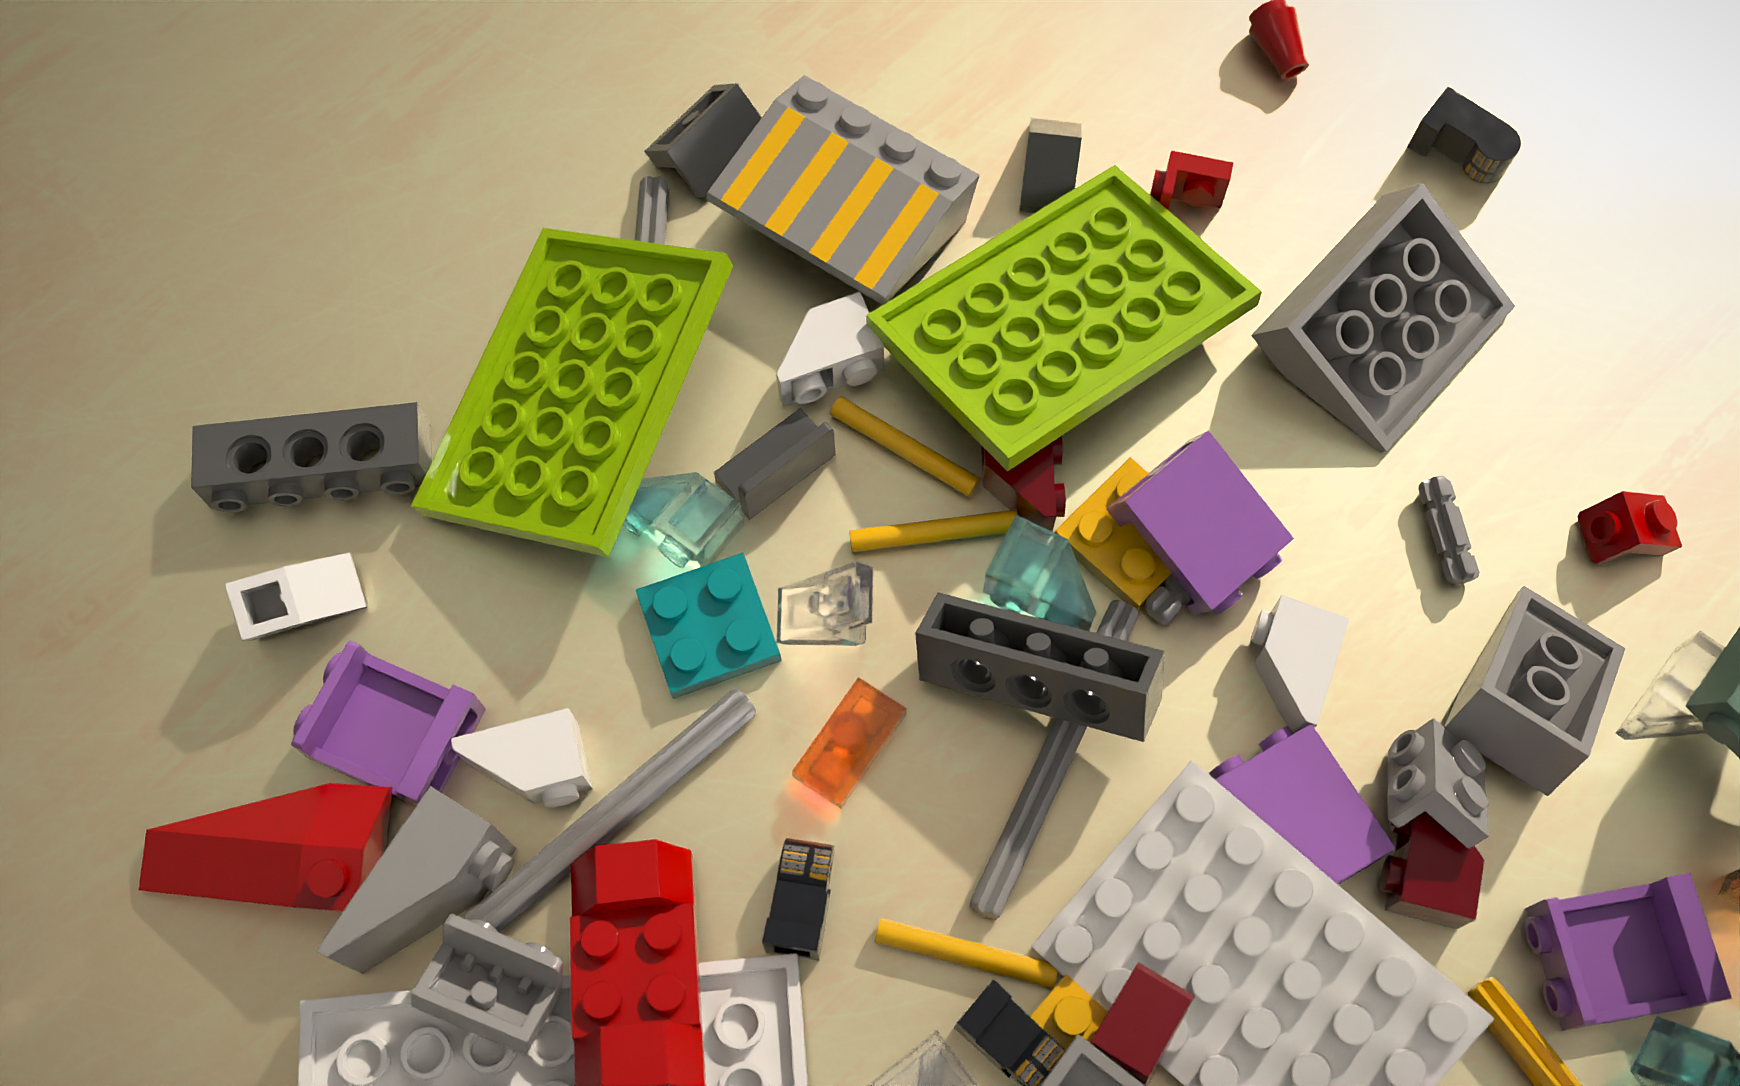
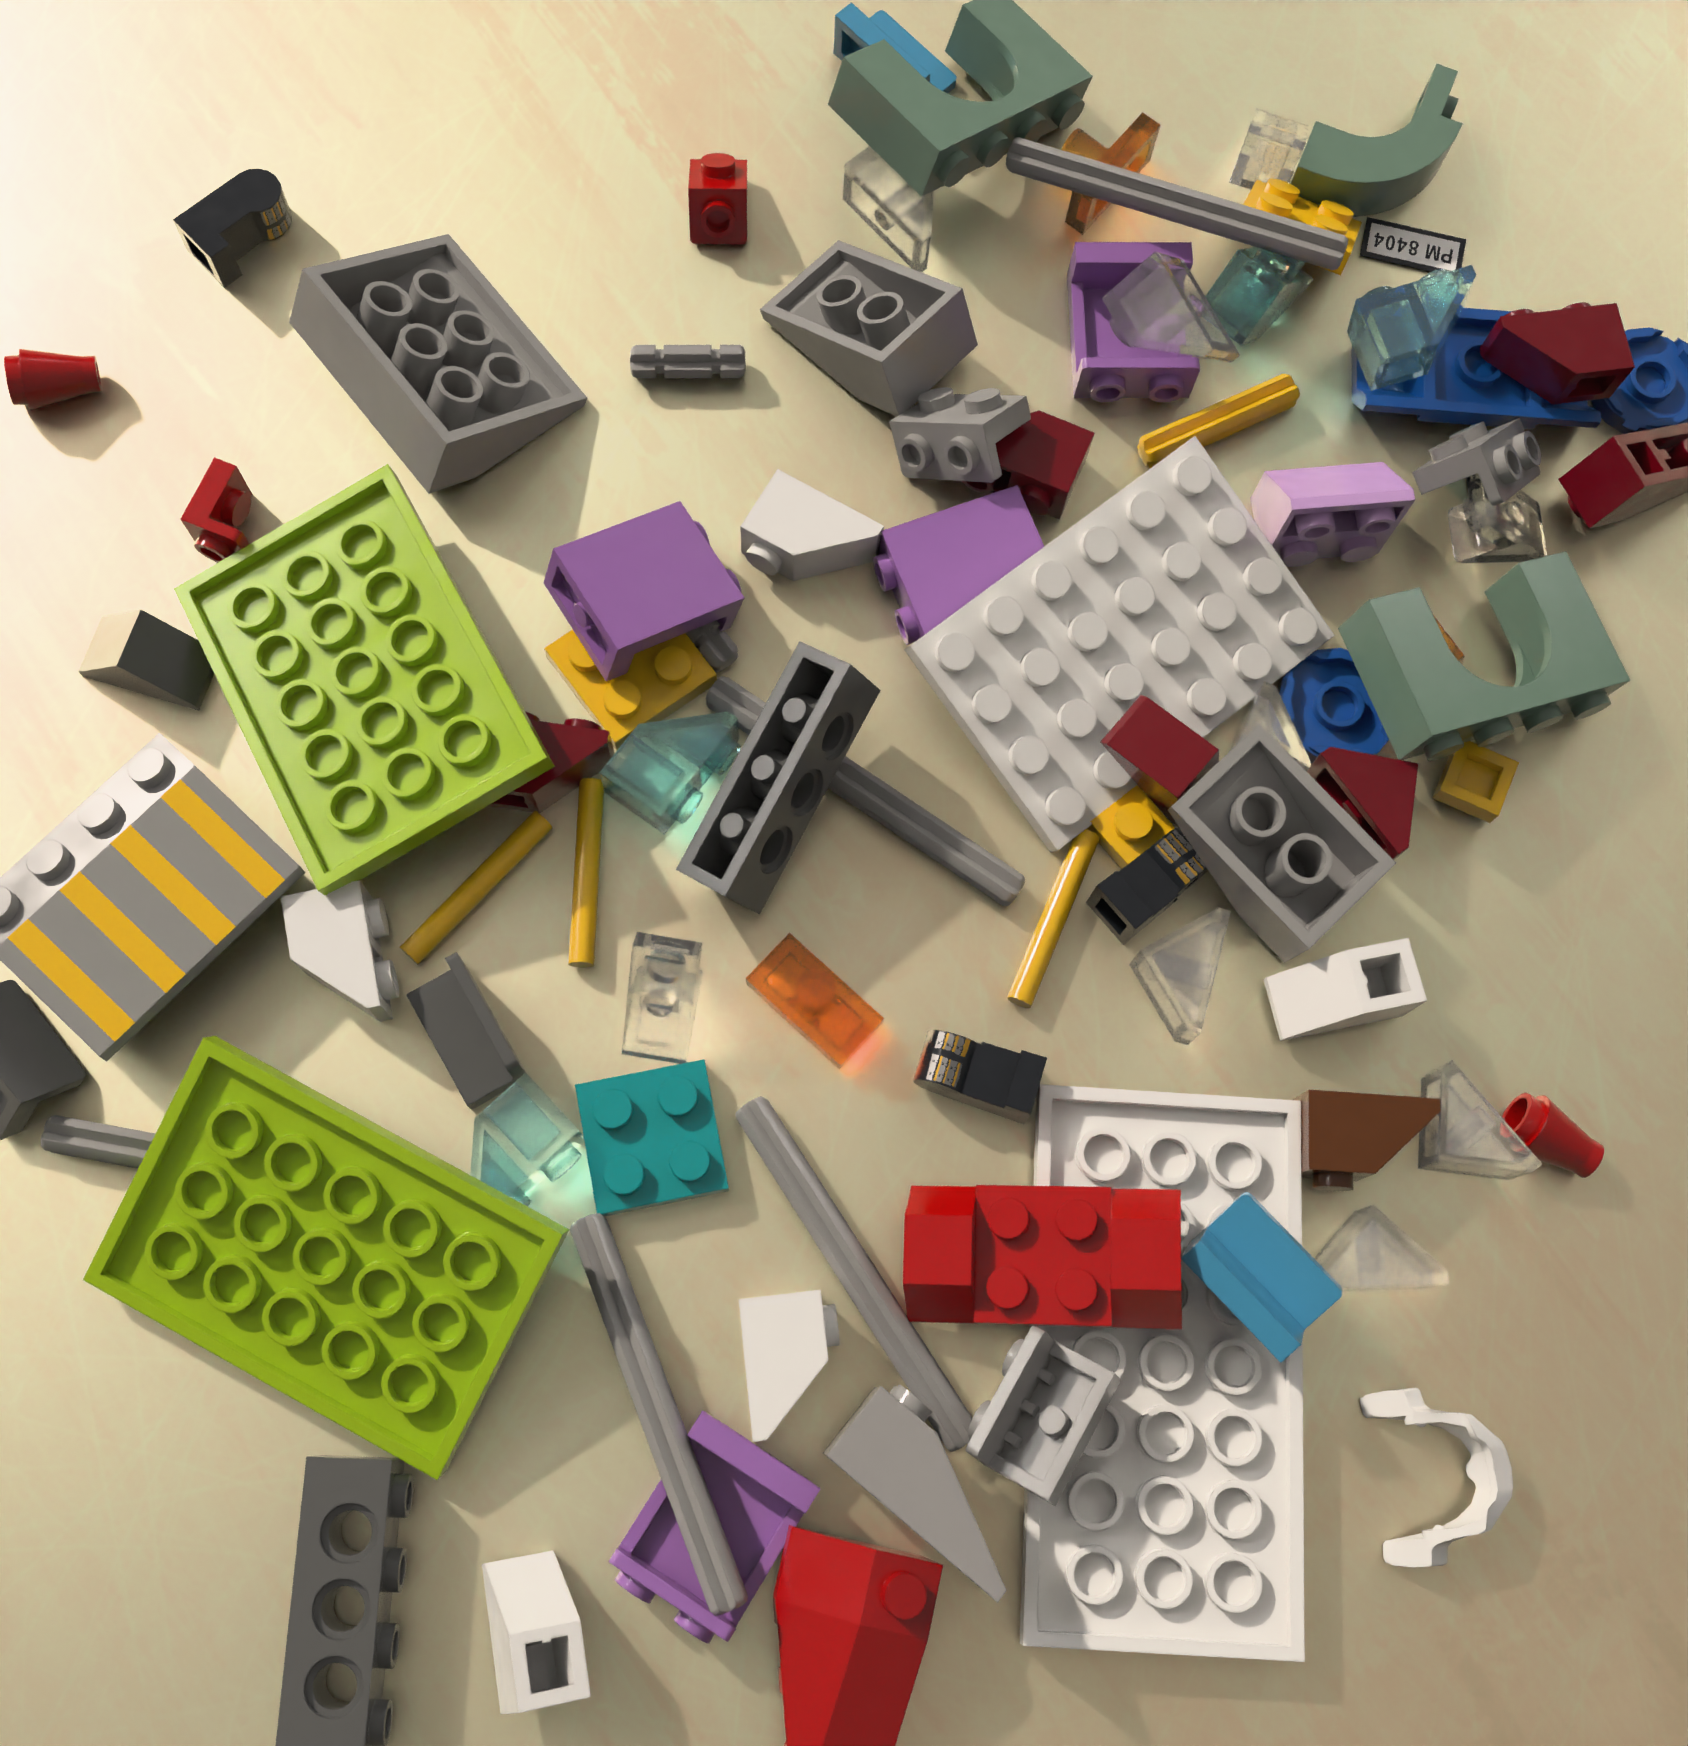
camera: 90 degrees left, 5 degrees up
none -> light grey axle [570,1213,748,1615]
none -> clear slope [1102,252,1240,363]

